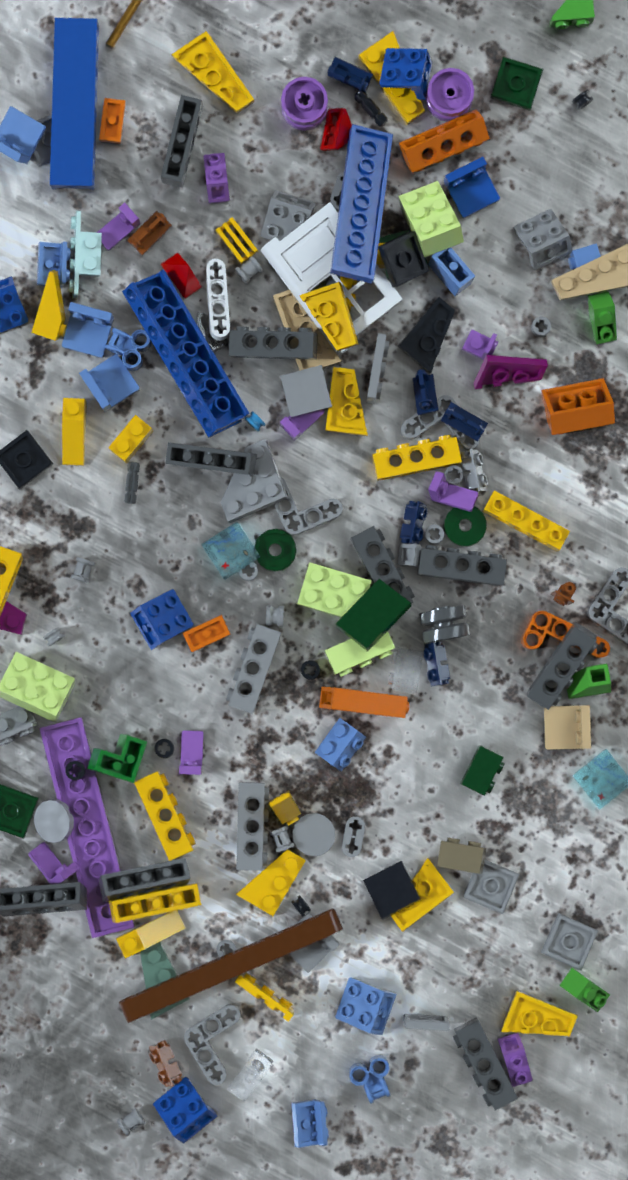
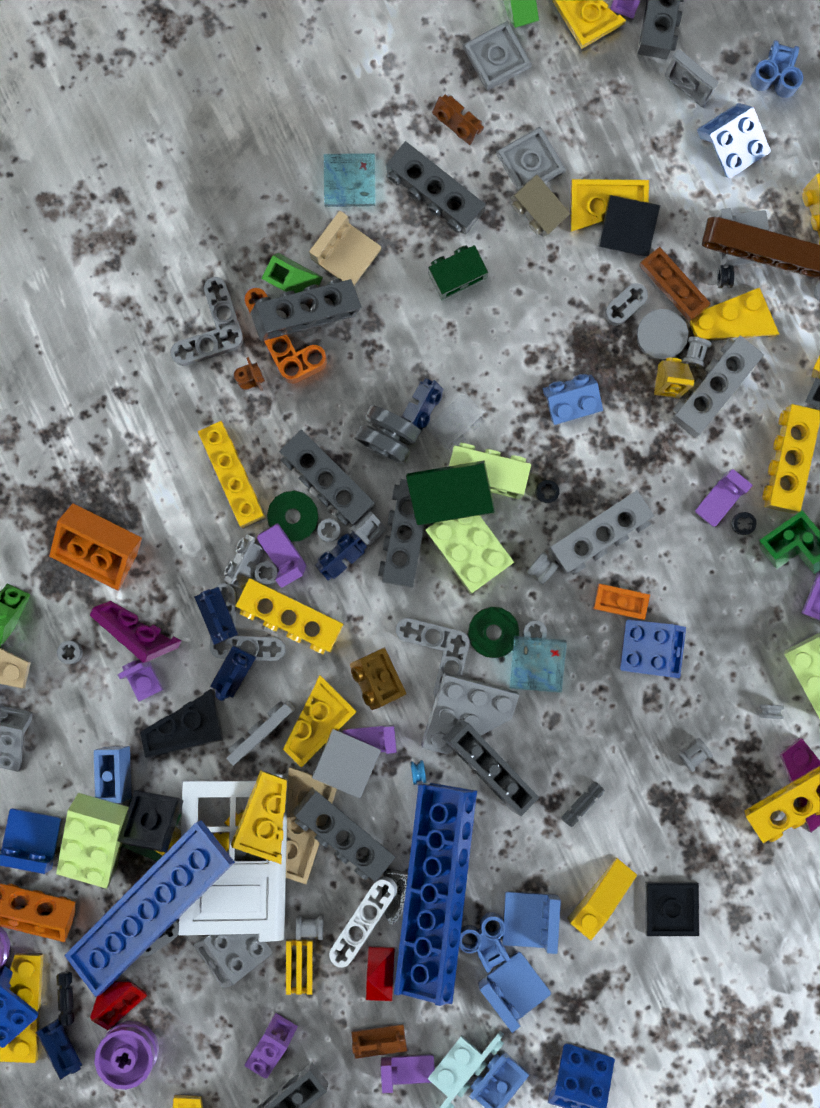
camera: 140 degrees left, 0 degrees up
yellow slope [31,270,67,341] -> none
yellow brick [108,415,154,464] -> none
orange slope [319,687,409,718] -> none
none -> pearl gold bracket [350,647,407,710]
none -> dark grey brick [386,141,486,235]
none -> dark orange hinge [432,94,484,145]
none -> dark orange plate [639,247,711,322]

